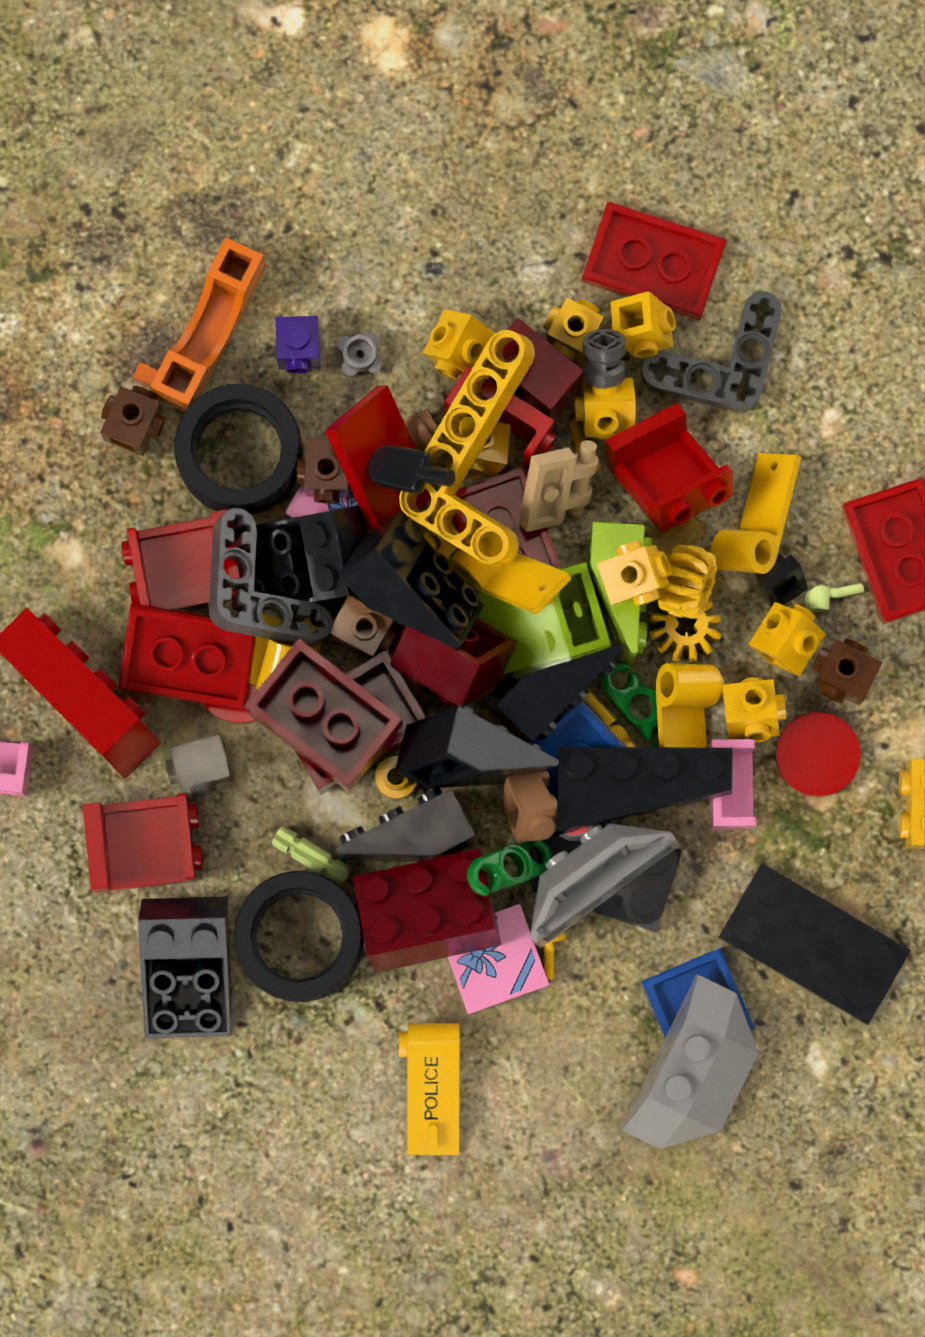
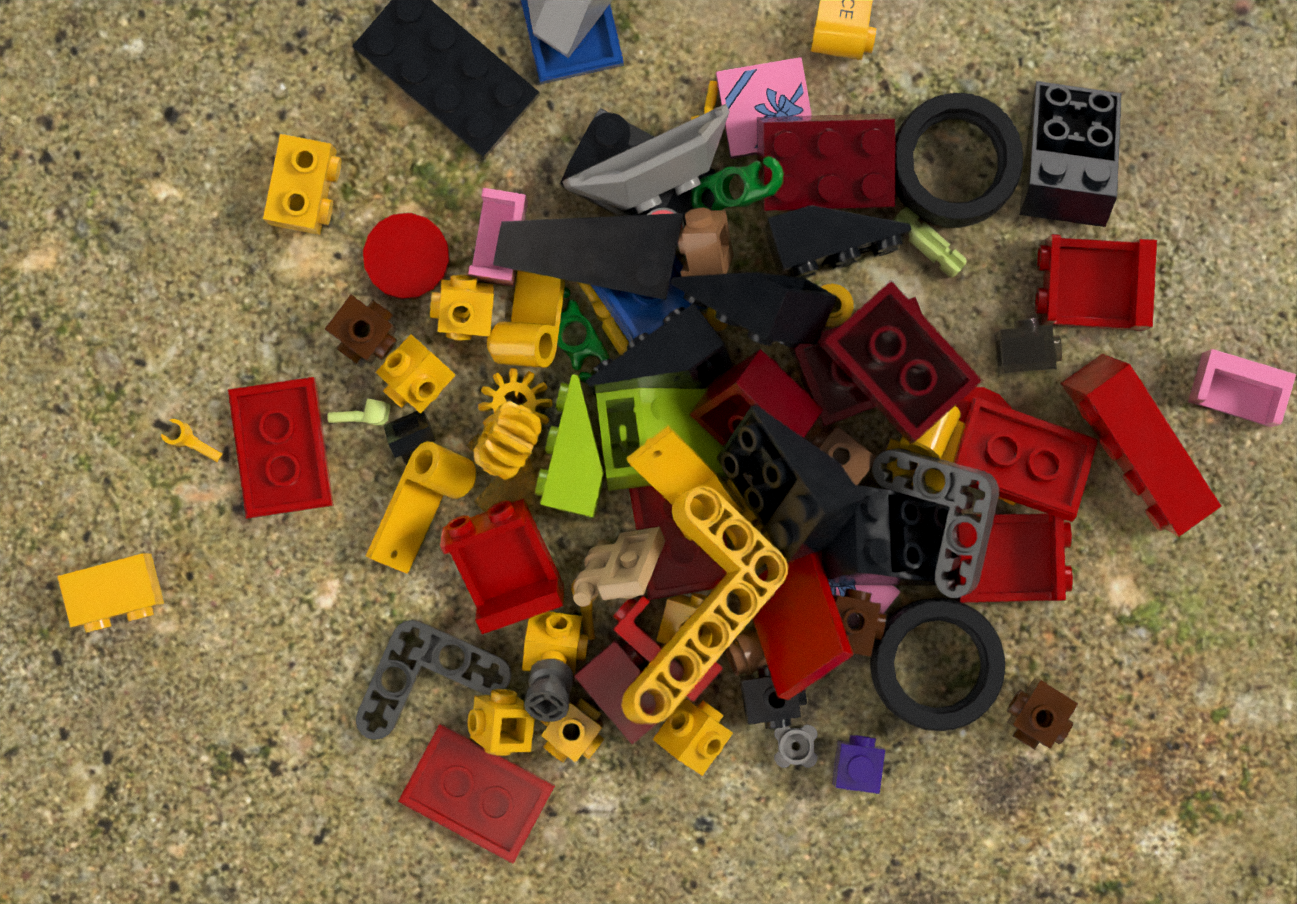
camera: 170 degrees left, 5 degrees up
orange piece [133,362,158,389] -> none
orange arch [150,237,266,412] -> none
black piece [368,445,456,495] -> none
yellow brick [597,540,671,607] -> none
none -> black brick [739,665,807,729]

